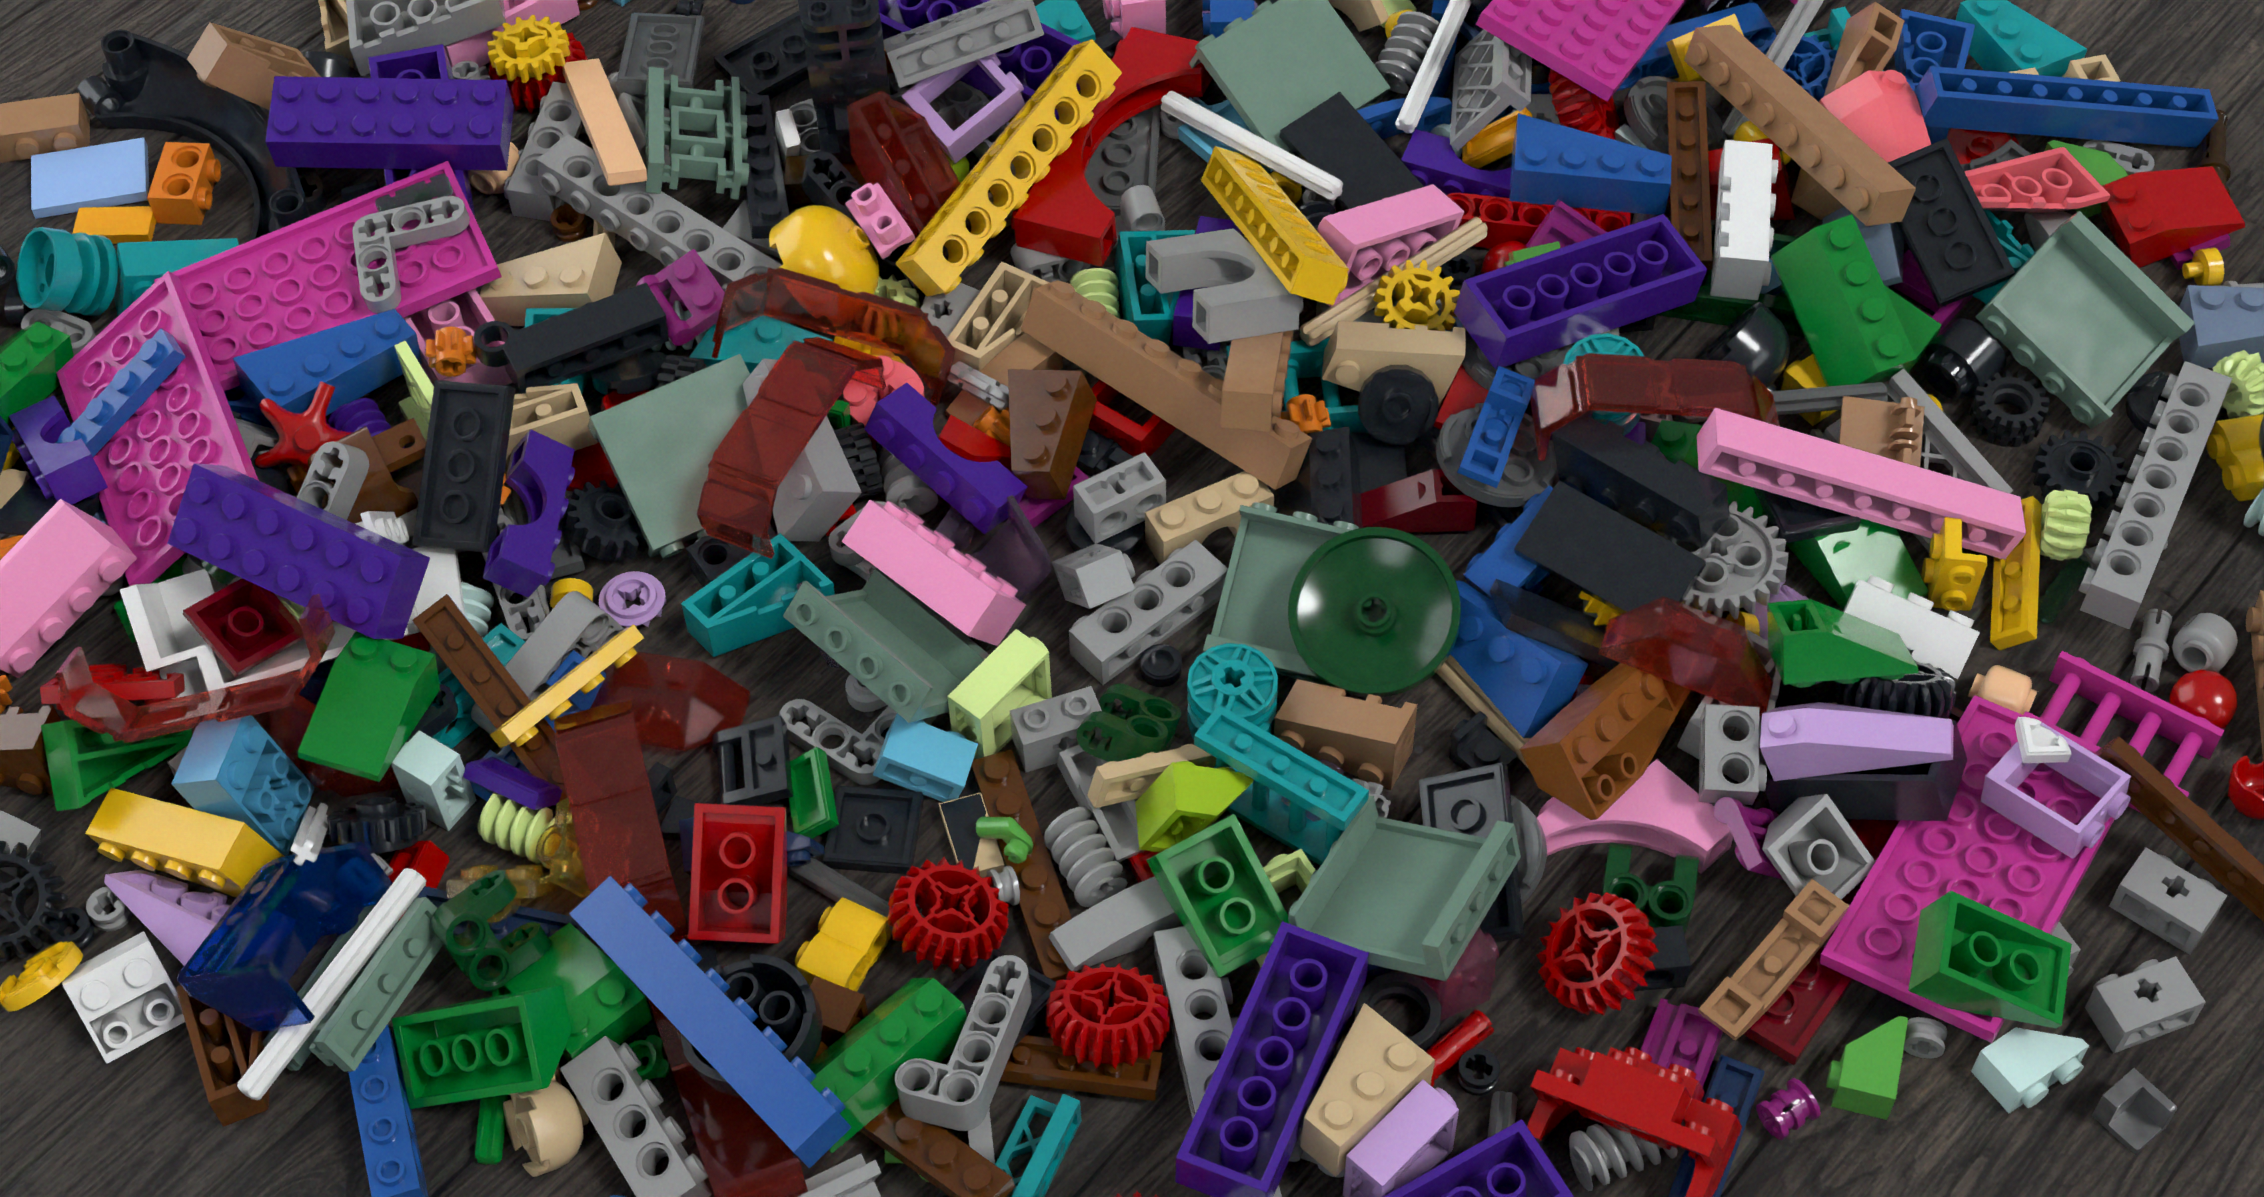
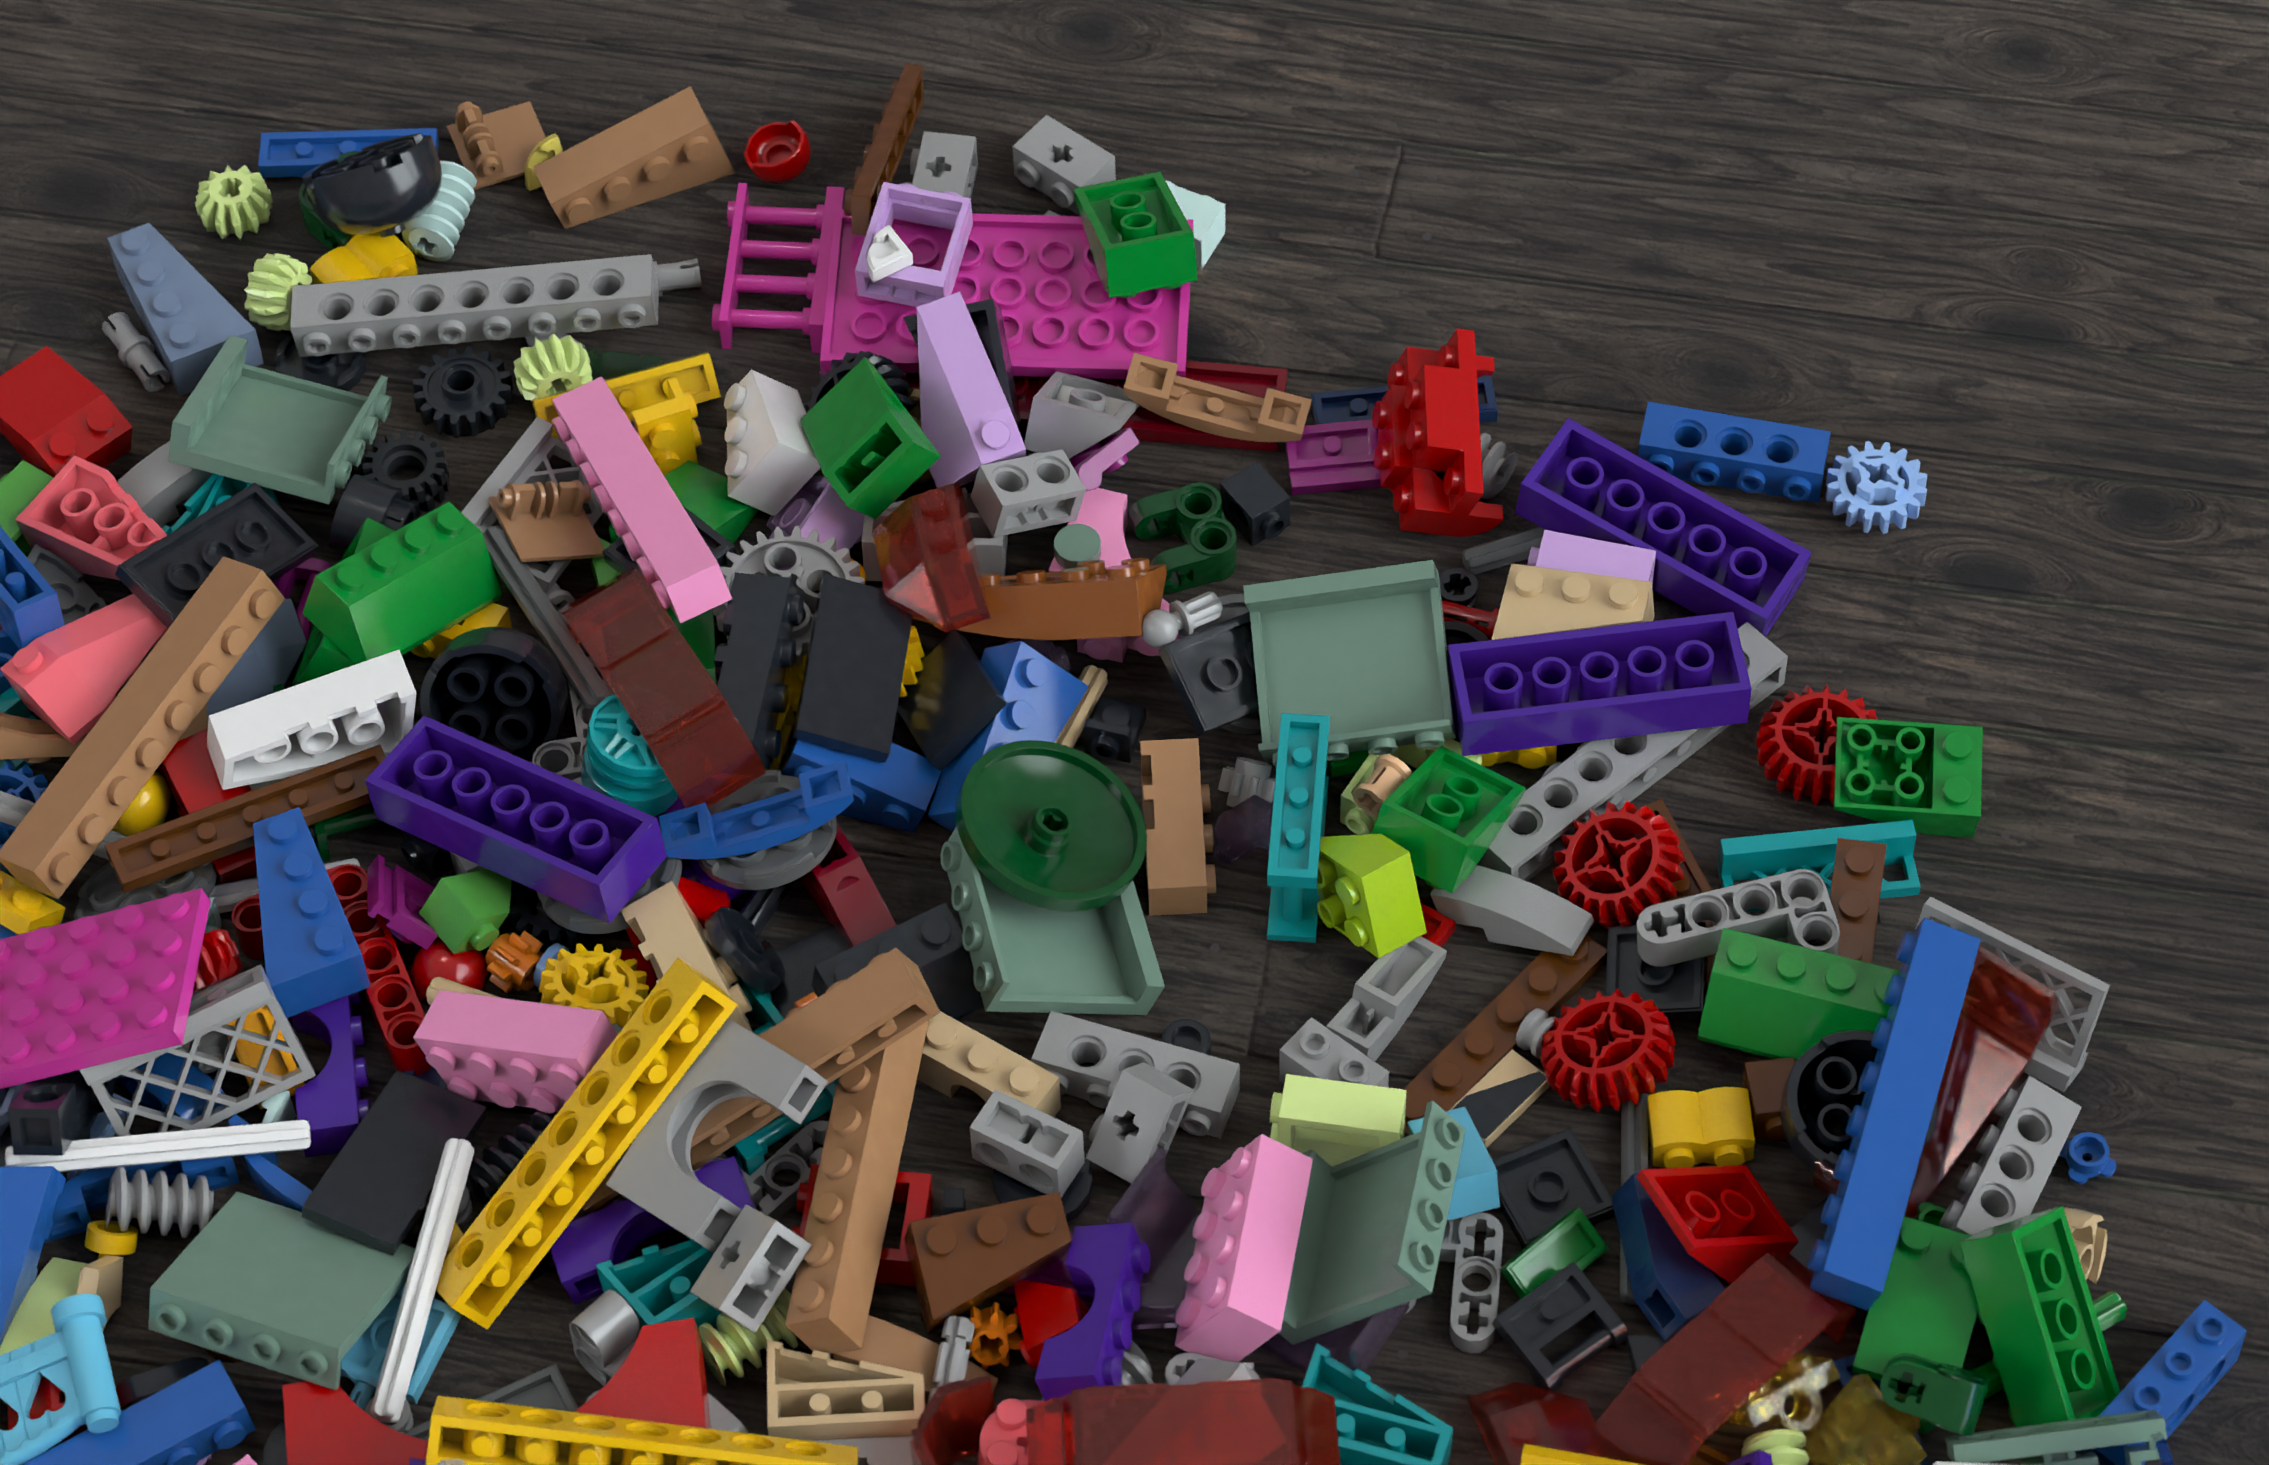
camera: 120 degrees left, 0 degrees up
bright green arm [976,816,1033,863] -> none
light grey piece [1043,807,1128,908] -> none
dark green piece [1076,683,1181,762] -> none
tan plate [1087,744,1216,808] -> none
teal wheel [1187,643,1278,740] -> none
red gear [1536,892,1659,1015] -> none
magenta bush [1756,1078,1821,1140] -> none
bright green slope [1826,1016,1908,1120] -> none
light grey bush [1904,1017,1947,1059] -> none
light nougat head [1968,665,2037,715] -> none
flat silver panel [2092,1068,2177,1154] -> none
red hair [2168,669,2238,729] -> none
light grey head [2172,613,2238,672] -> none
yellow tile [2182,247,2224,286] -> none
none -> light grey brick [690,1204,811,1333]
none -> sand green tile [1054,524,1101,569]
none -> light grey axle [1142,592,1223,648]
none -> light nougat bush [1352,754,1412,818]

